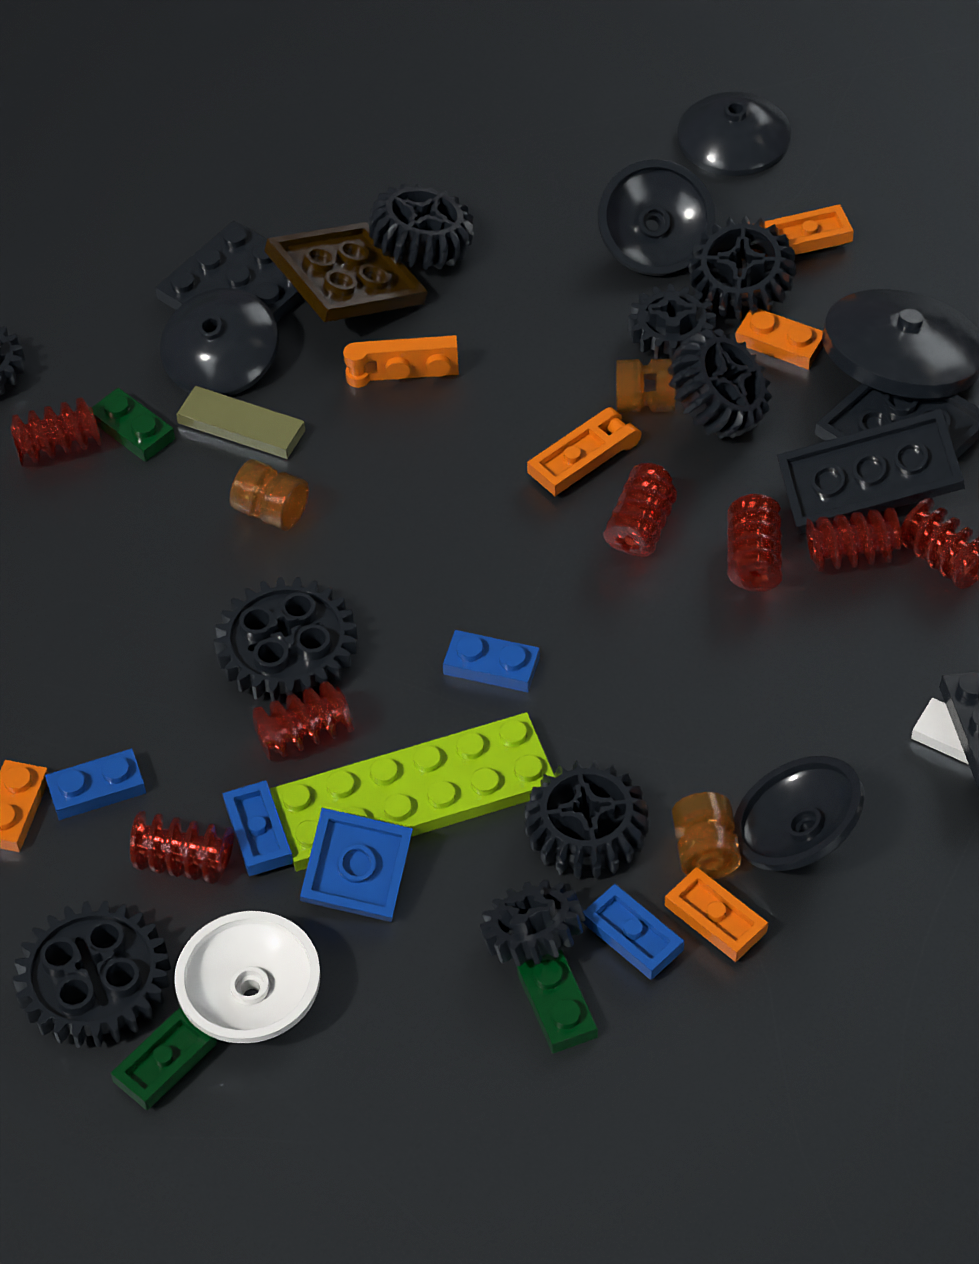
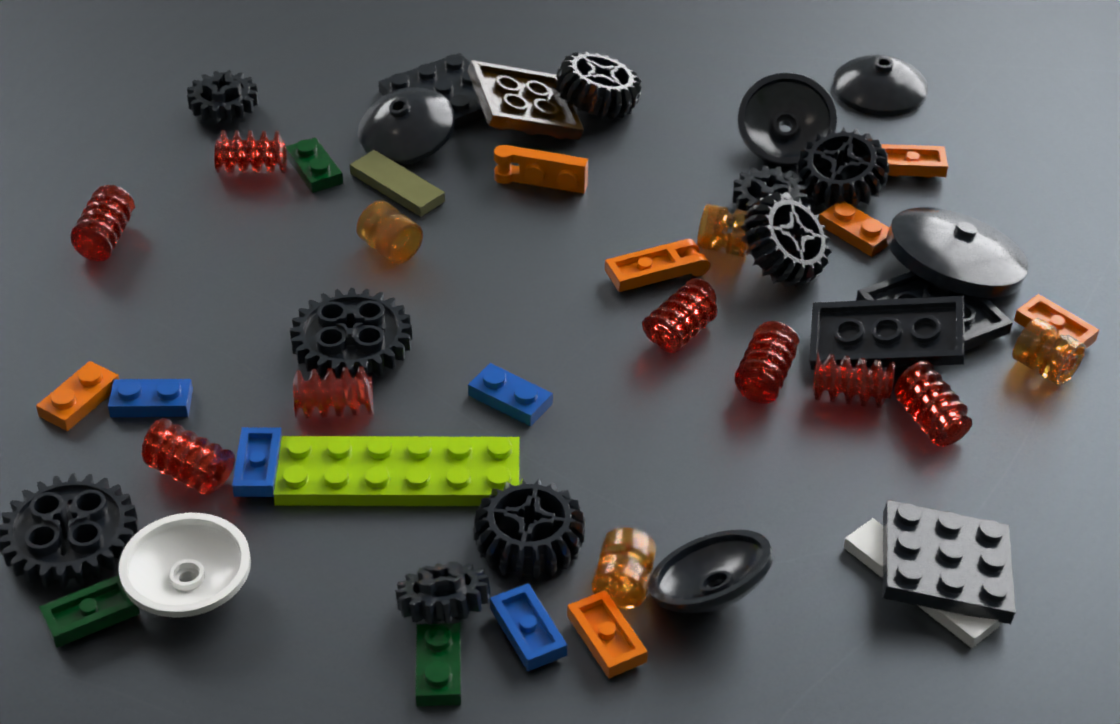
camera: 15 degrees right, 10 degrees down
blue plate [300,808,413,922] -> none

